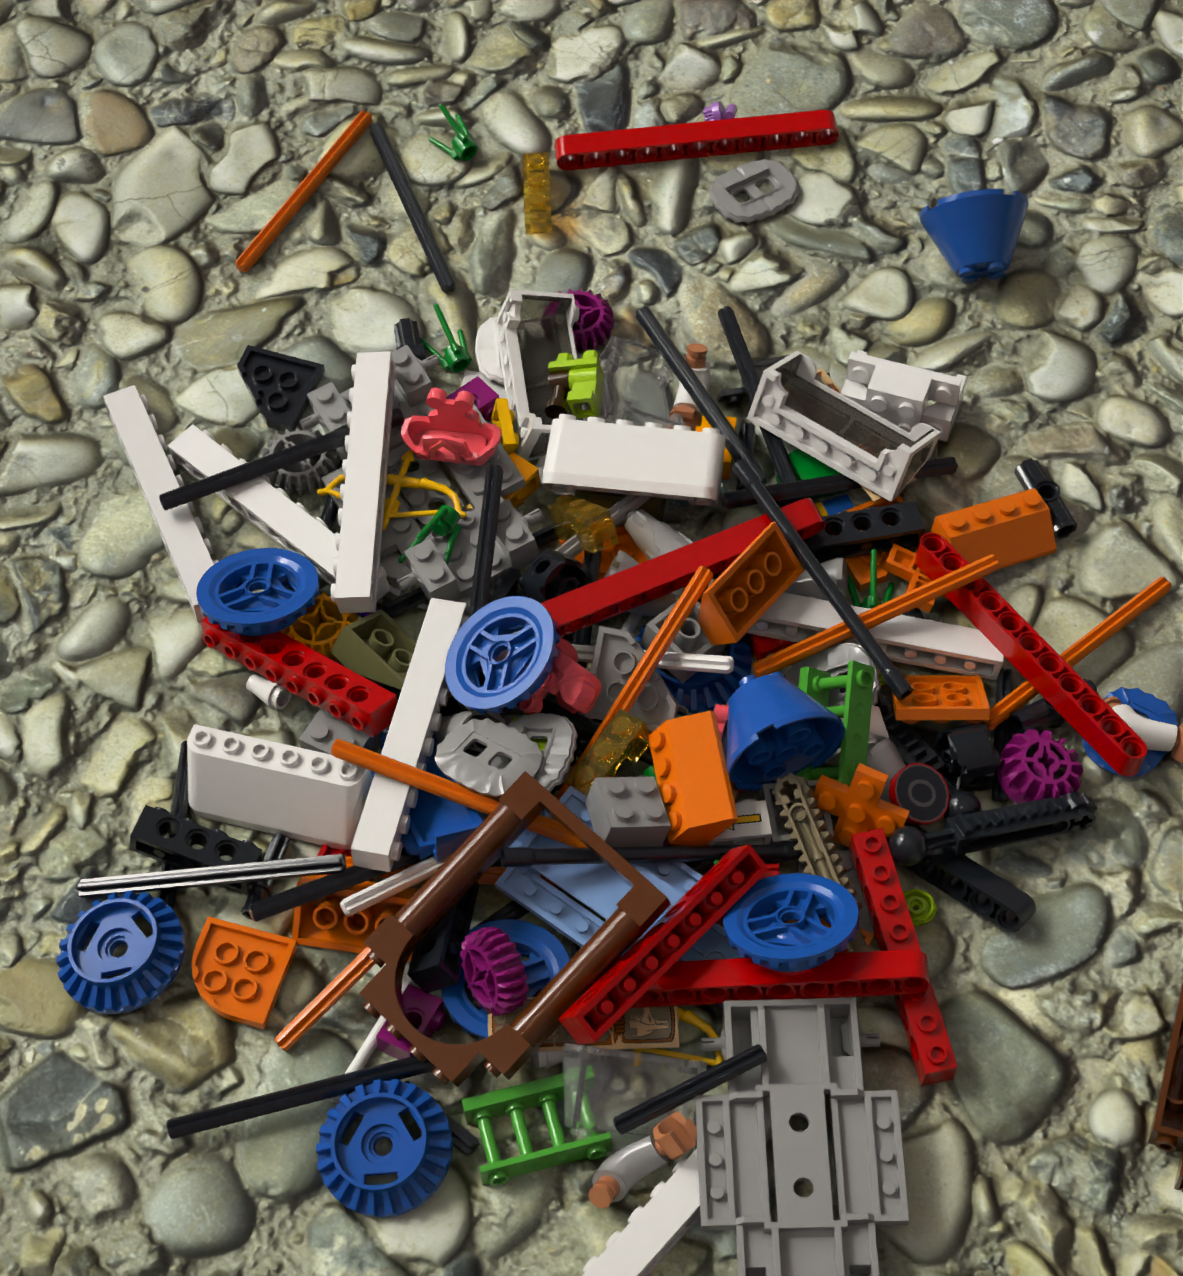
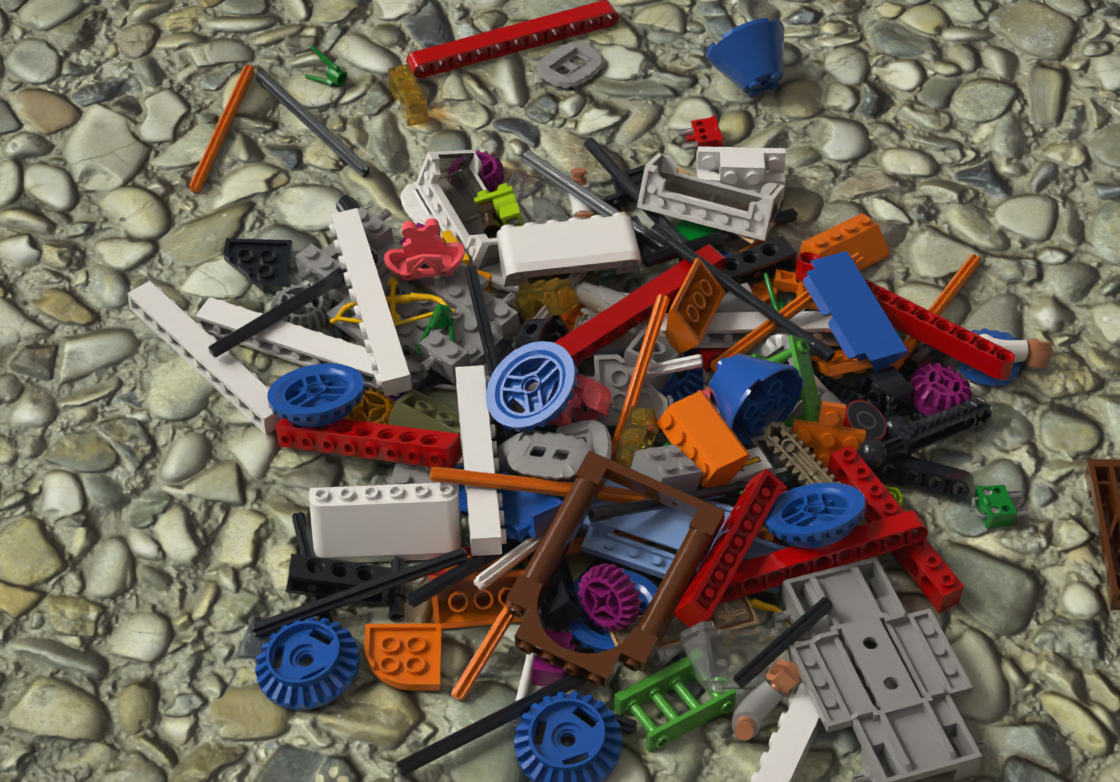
camera: 20 degrees left, 10 degrees down
white cone [246,674,292,709] -> none
green plant [420,303,472,373] -> none
medium lavender piece [703,101,737,121] -> none
black piece [1014,458,1077,540] -> none
none -> red piece [678,115,723,151]
none -> blue slope [803,251,909,372]
none -> green piece [969,485,1029,530]

